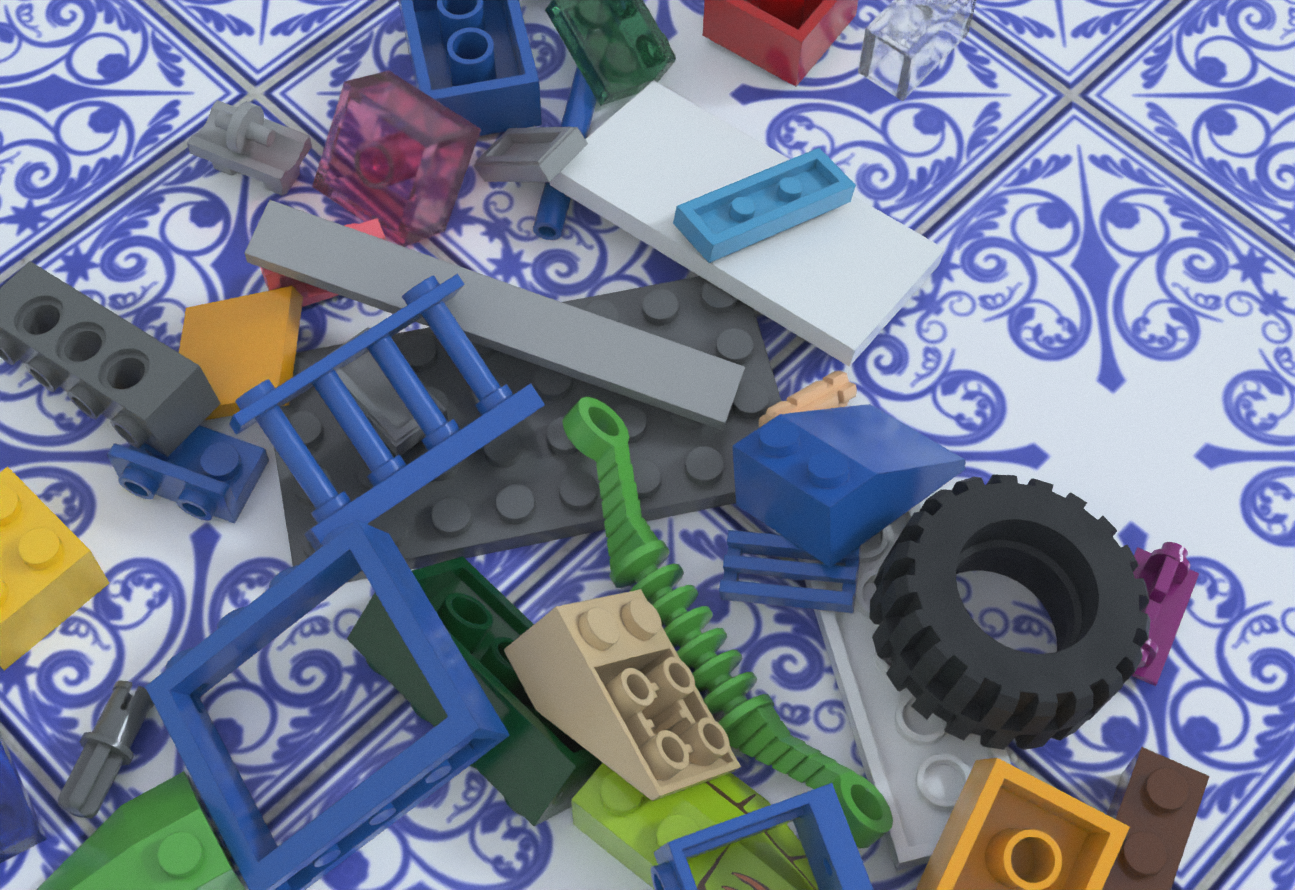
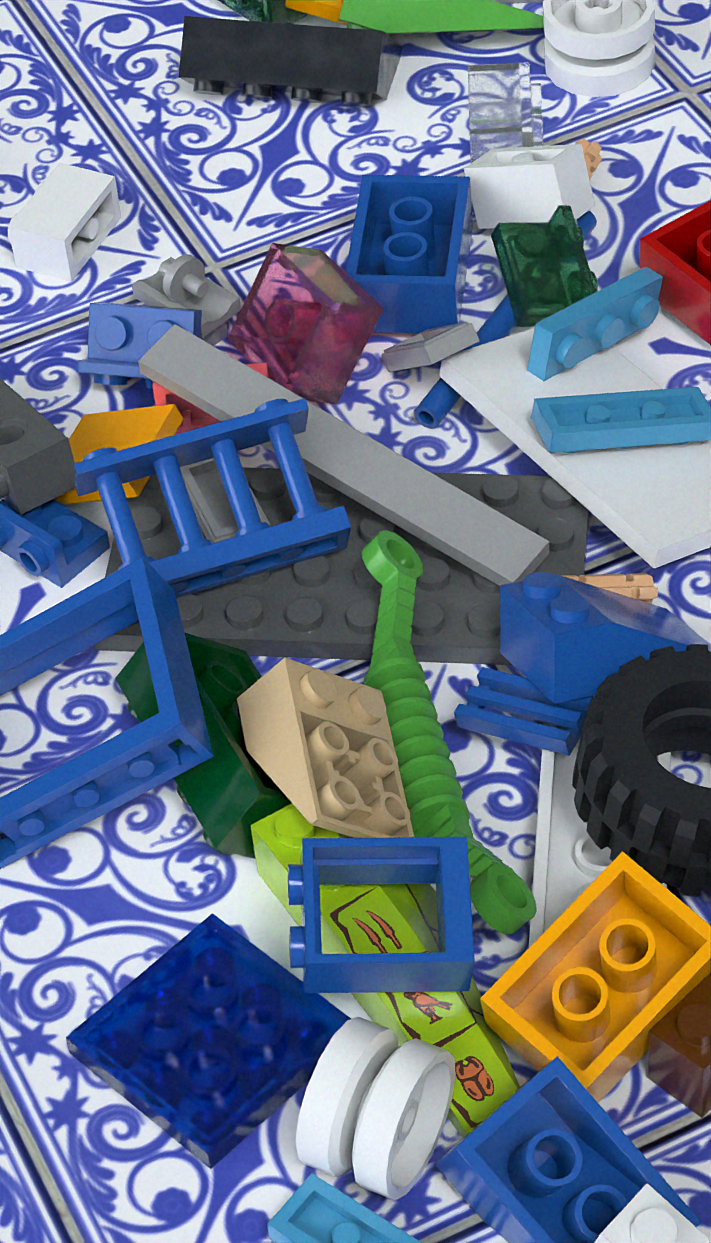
camera: 25 degrees right, 15 degrees down
none -> white brick [8,162,121,282]
none -> bracket [76,302,202,389]
none -> dark azure plate [527,267,663,381]

